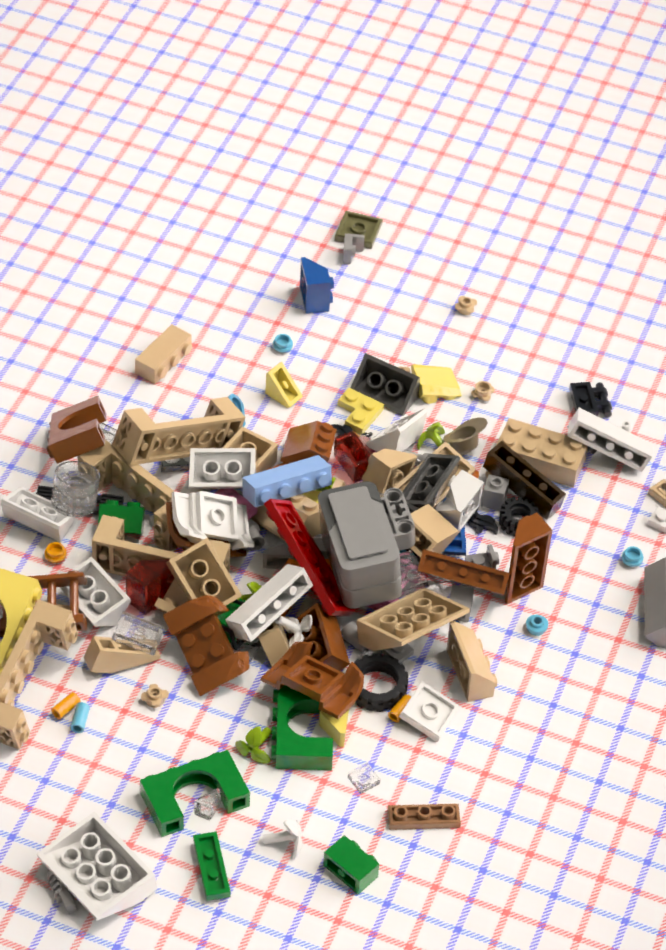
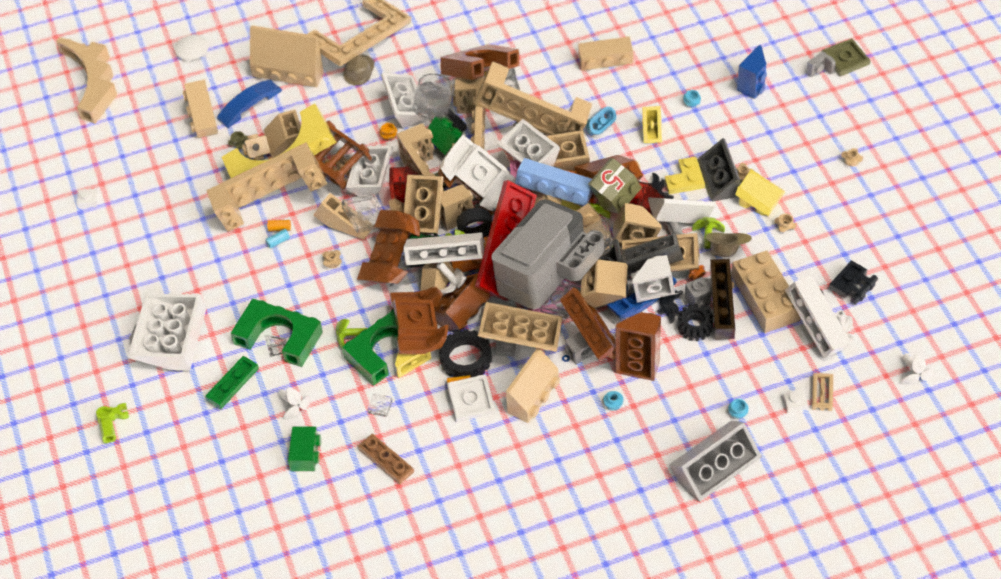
camera: 55 degrees right, 5 degrees up
none -> black tyre [456,208,492,239]
none -> olive slope [588,158,642,214]

